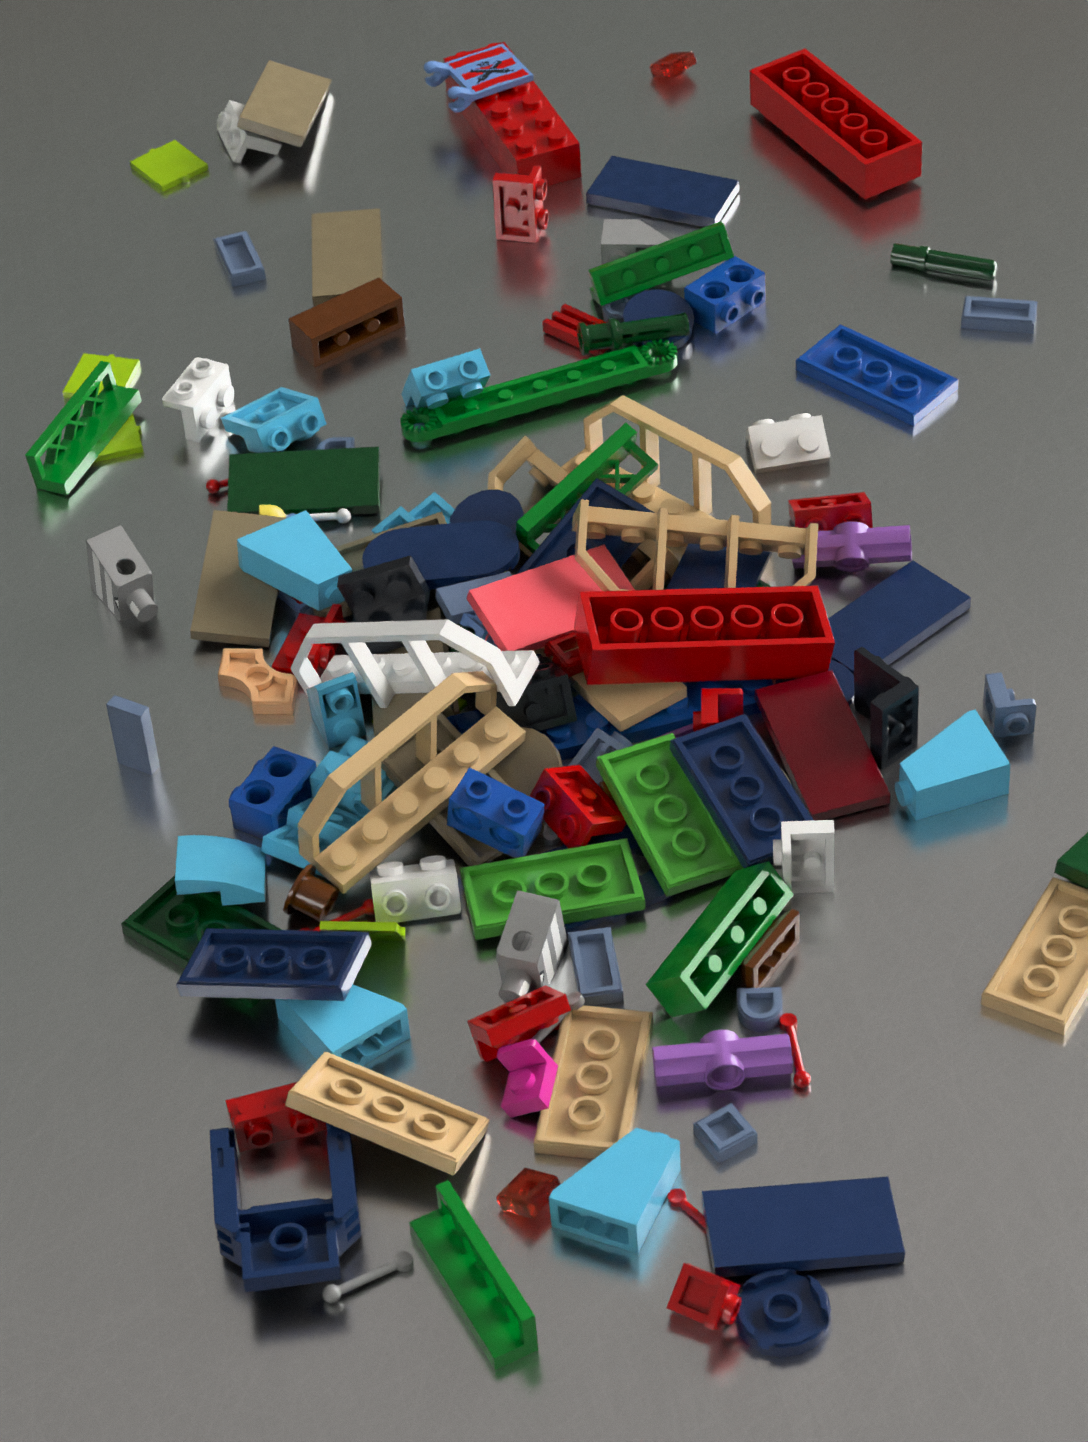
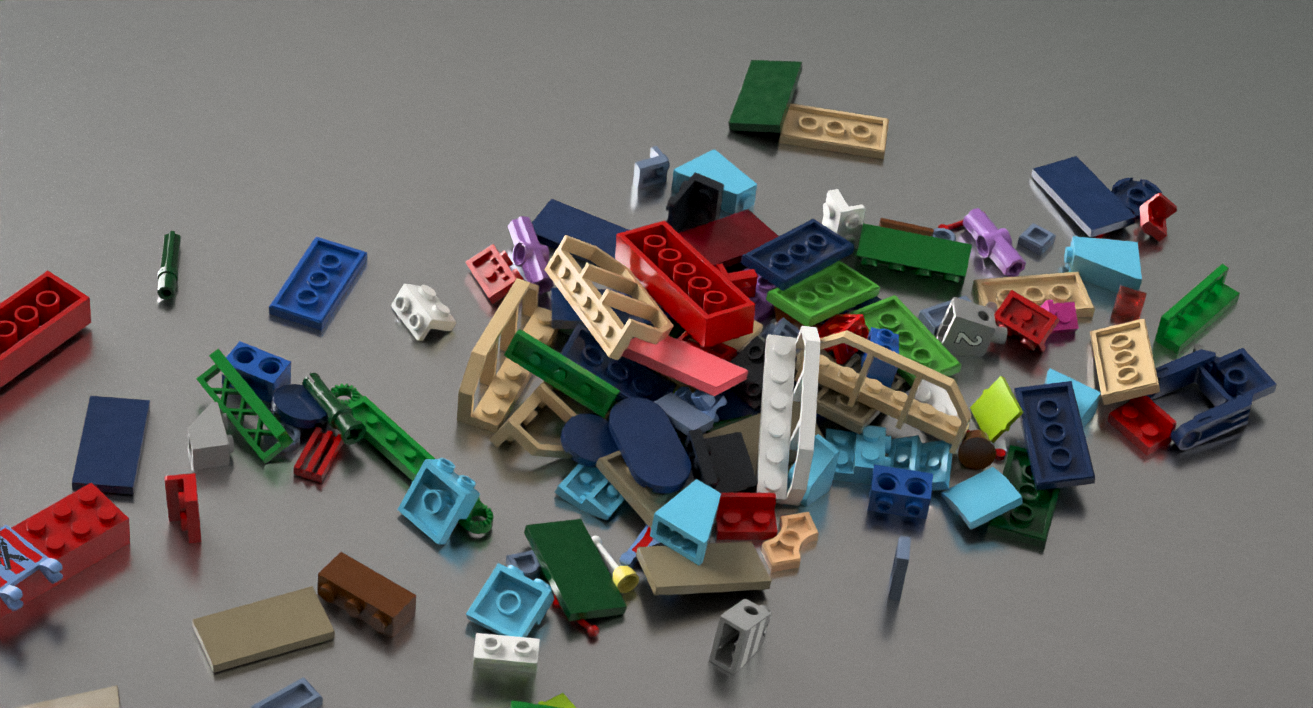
camera: 120 degrees left, 0 degrees up
sand blue tile [961,296,1037,334] -> none

